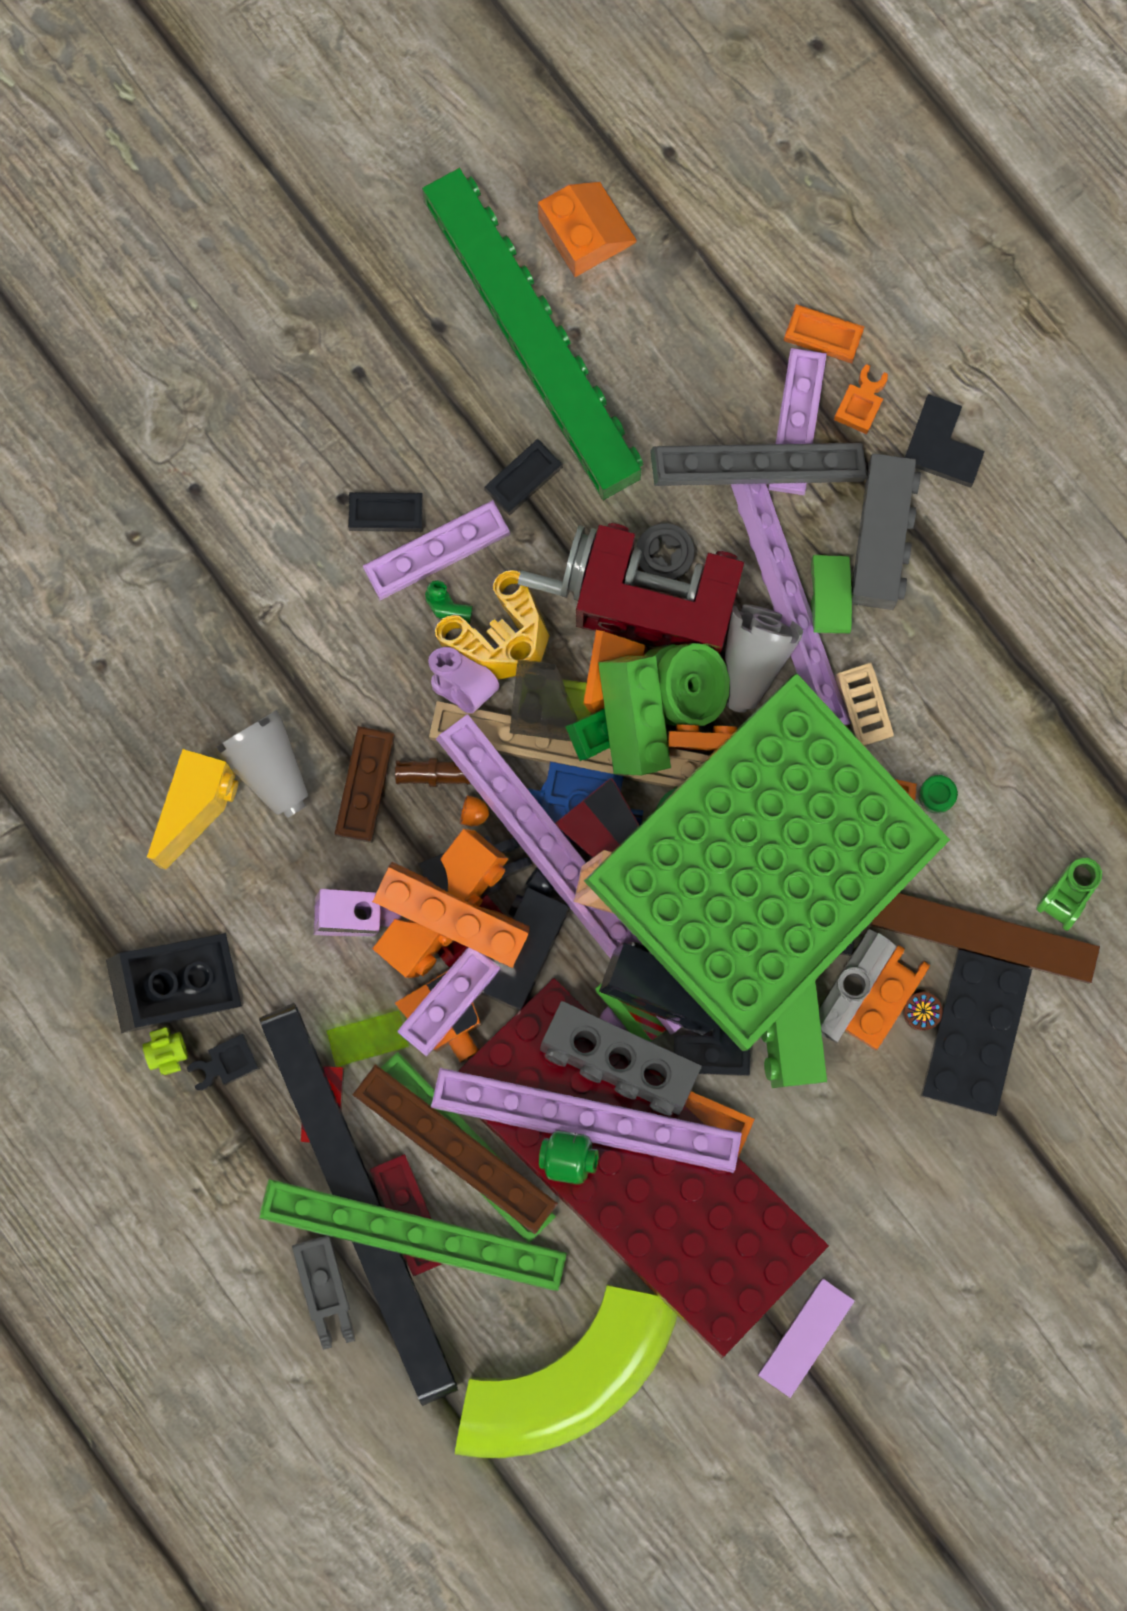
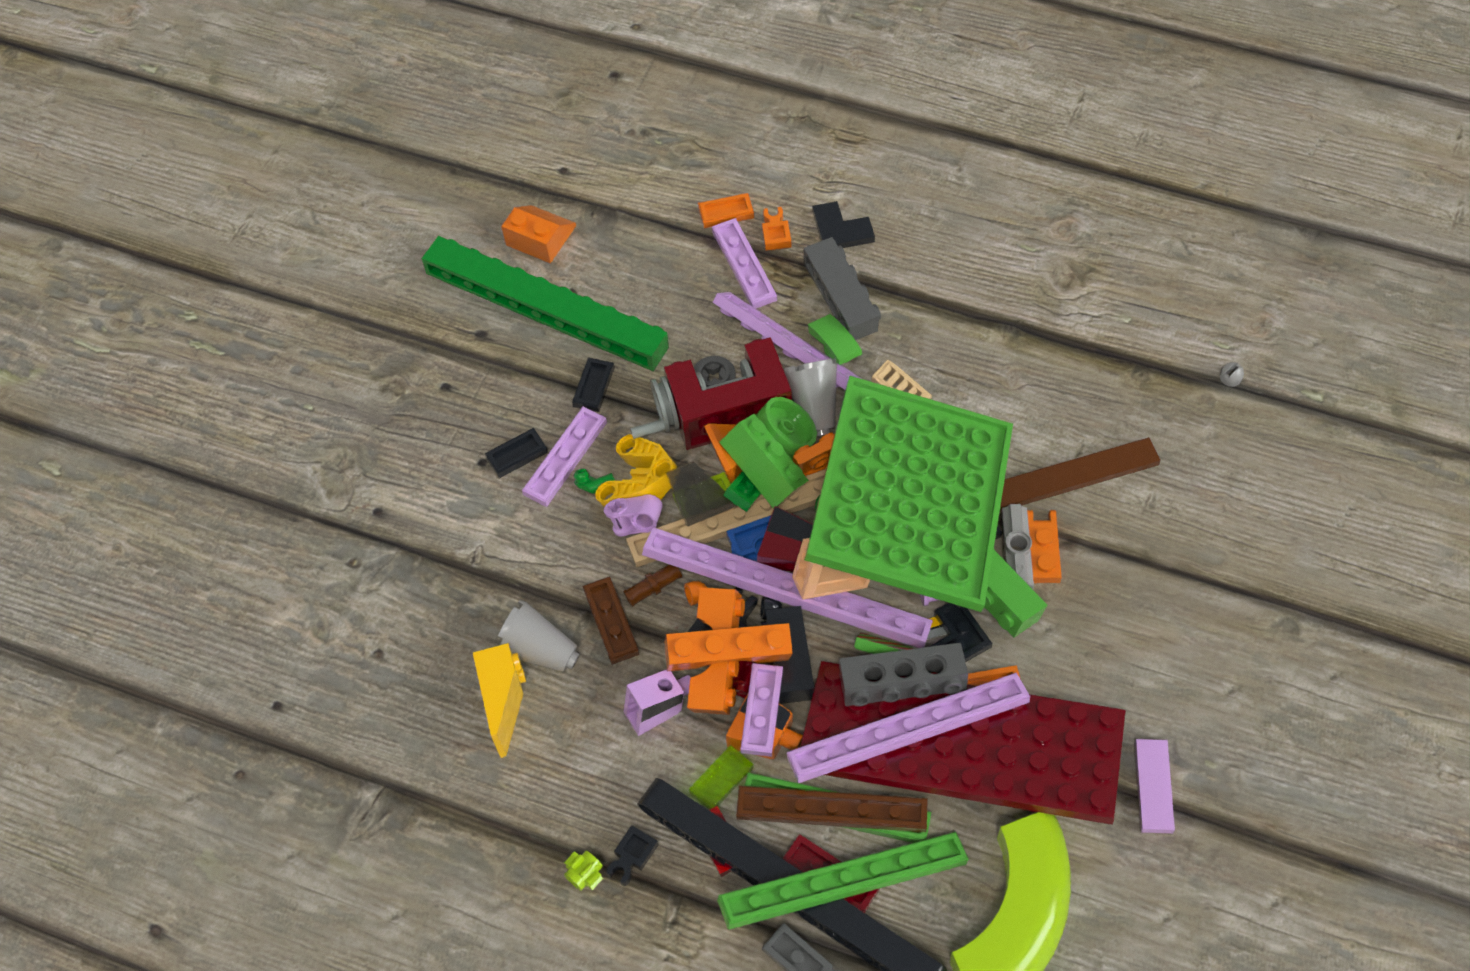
camera: 30 degrees left, 20 degrees down
black slope [106,933,242,1034] -> none
green head [539,1130,599,1184] -> none
black brick [599,942,716,1035] -> none
dark grey tile [650,443,867,486] -> none
tile [903,992,943,1031] -> none
green tile [919,775,958,814] -> none
black plate [920,950,1032,1117] -> none
bright green piece [1035,858,1102,931] -> none

